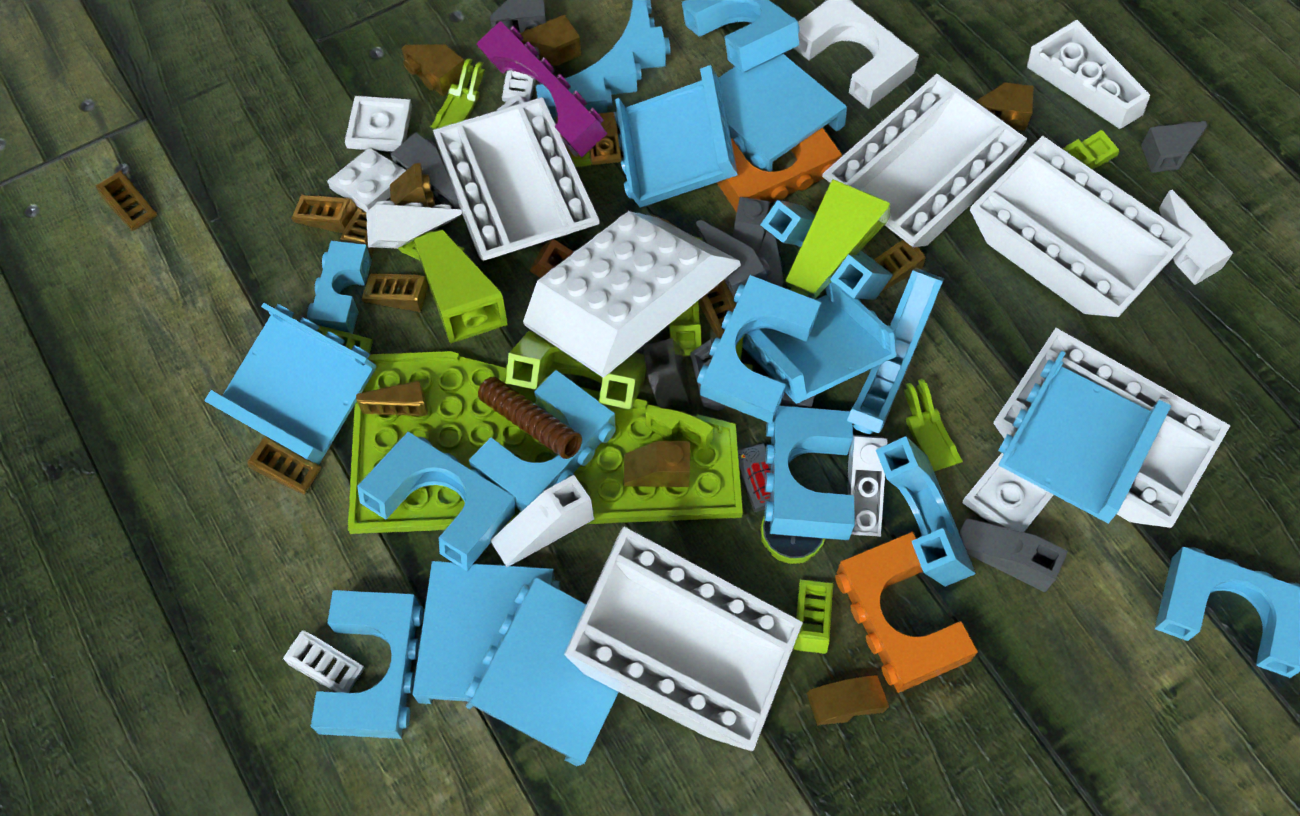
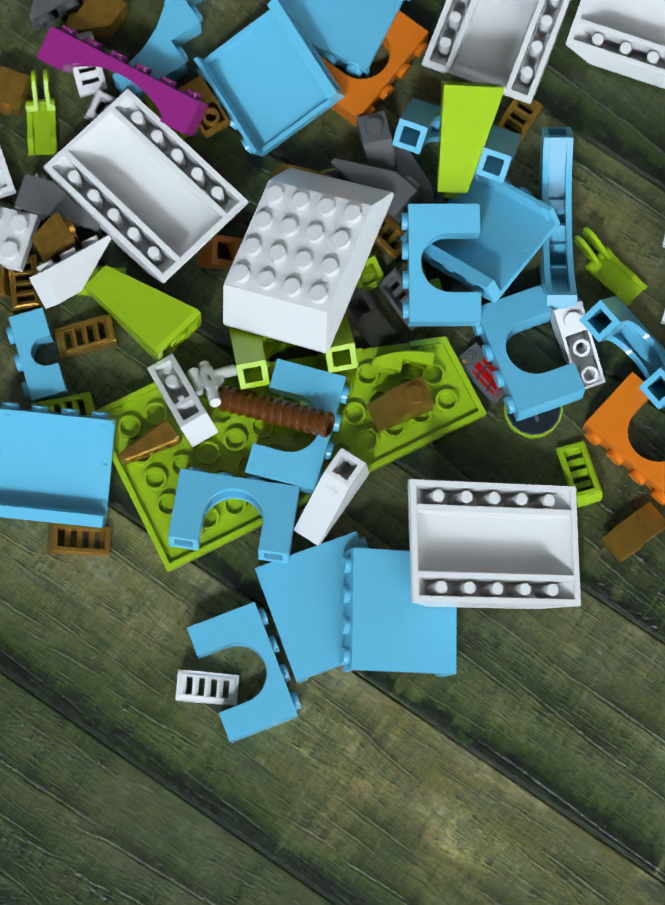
camera: 25 degrees left, 15 degrees up
none -> white slope [147,353,218,447]
none -> white piece [187,361,237,407]

